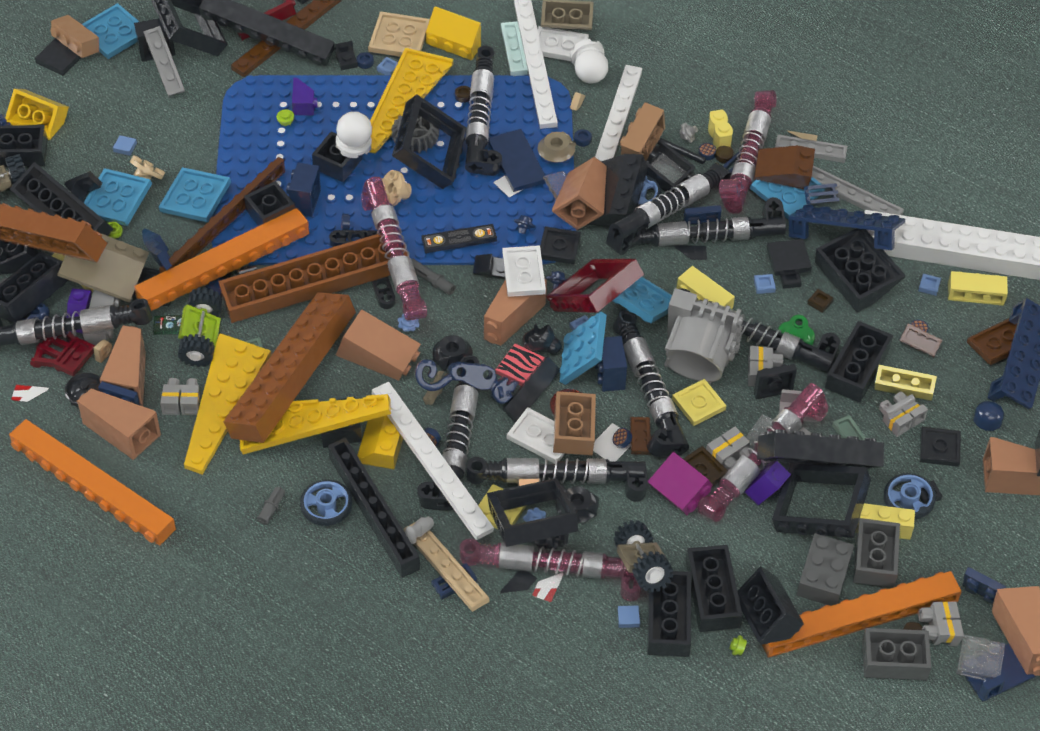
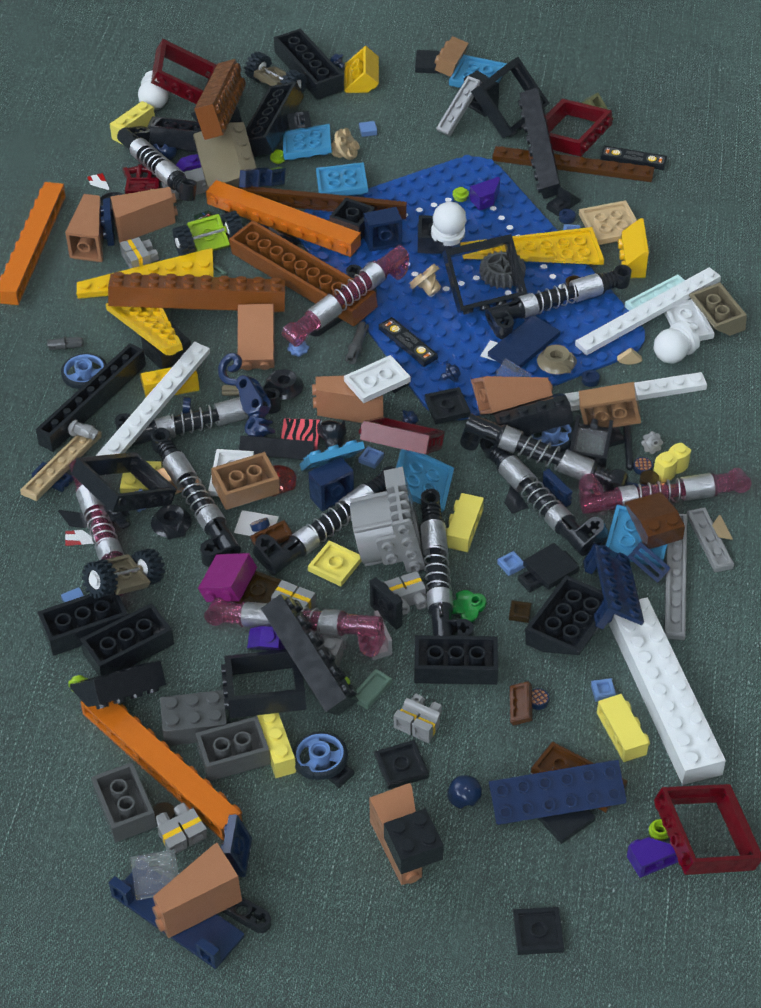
camera: 65 degrees right, 5 degrees down
light yellow brick [875,365,937,401] -> none

